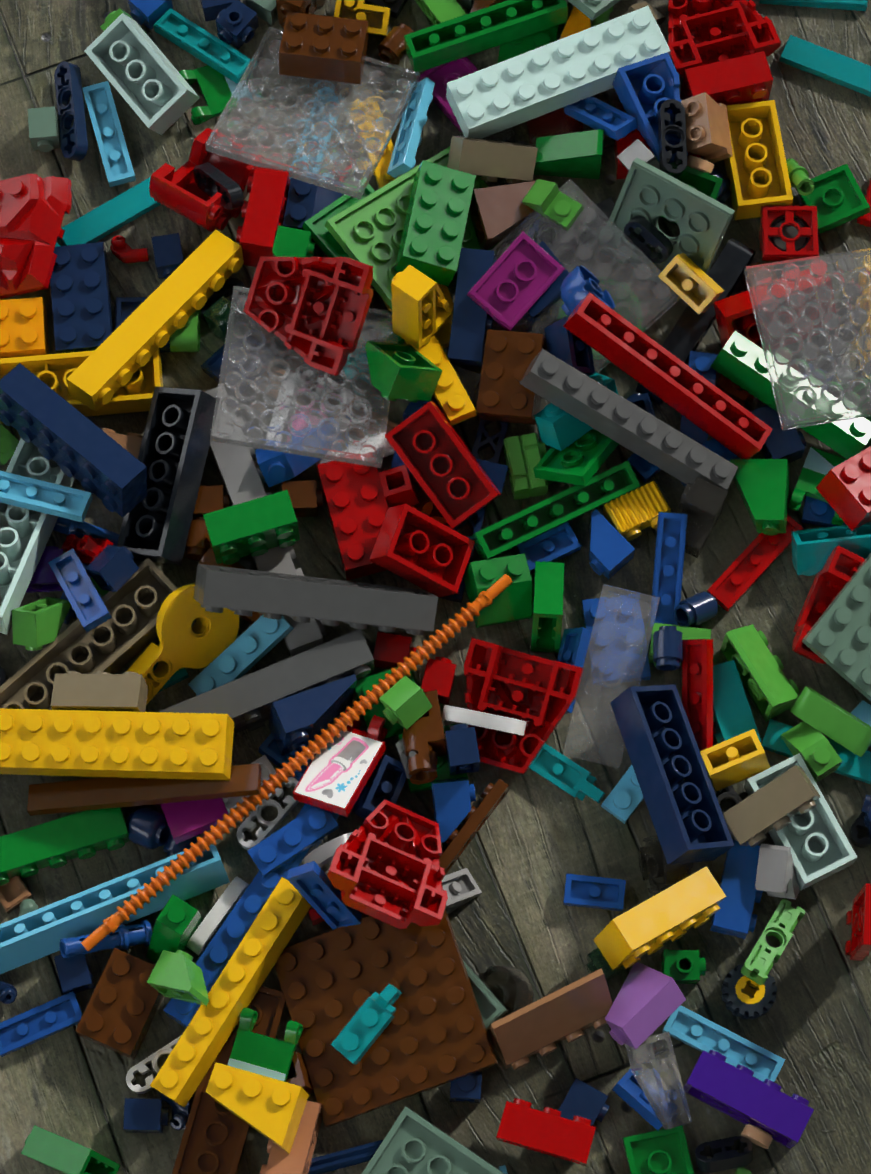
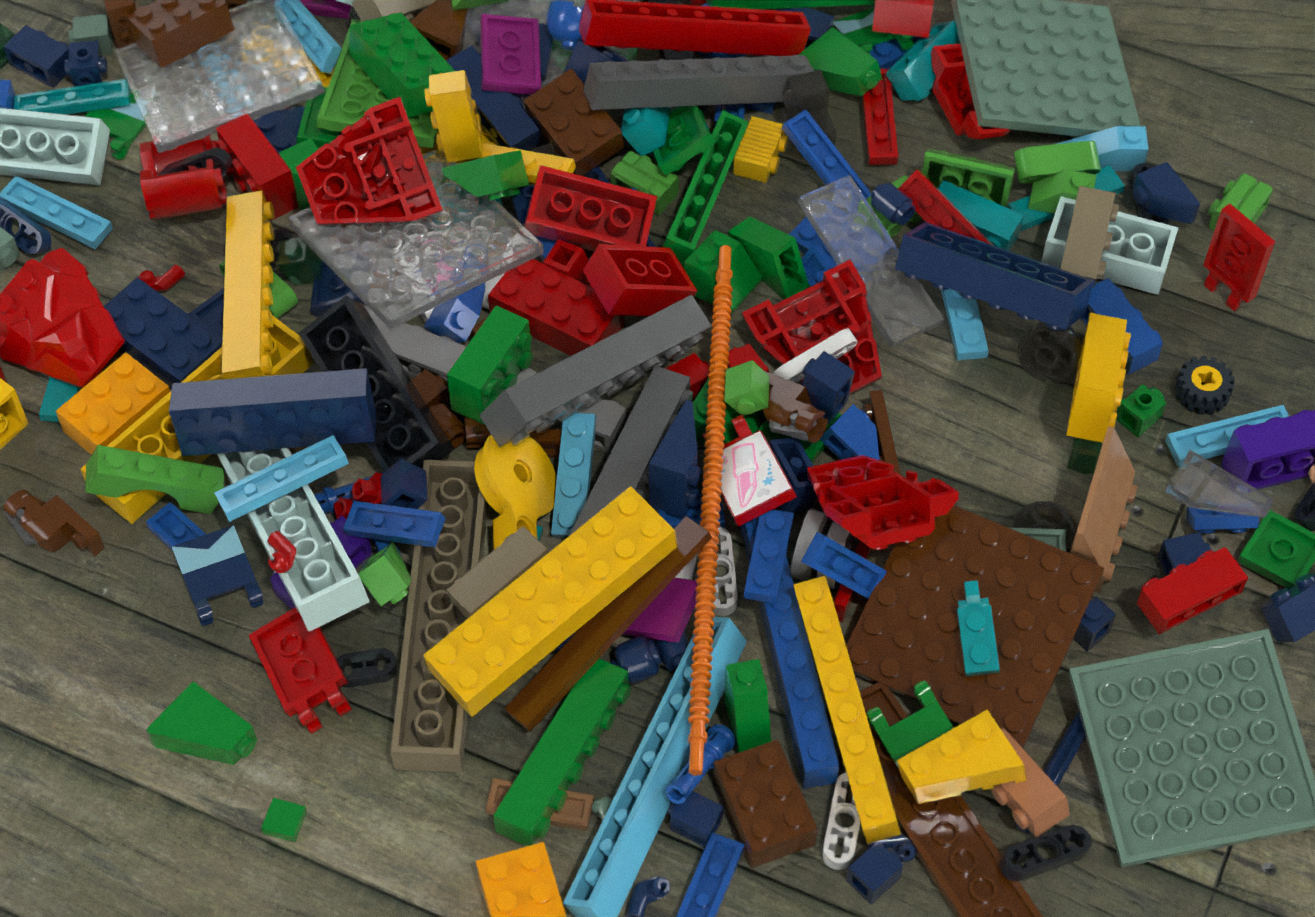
camera: 45 degrees left, 15 degrees down
teal tile [62,177,161,246] -> none
bright green slope [147,950,209,1006] -> none
dark blue brick [151,233,184,279] -> none
white beam [186,876,249,955] -> none
blue plate [517,522,581,574] -> none
teal hinge [529,743,605,803] -> none
blue plate [563,874,626,911] -> none
blue slope [589,509,635,580] -> none
medium lavender slope [605,962,686,1049] -> none
dark blue brick [674,591,718,627] -> none
yellow brick [700,729,770,791] -> none
bright green piece [741,899,805,985] -> none
light grey slope [755,844,800,900] -> none

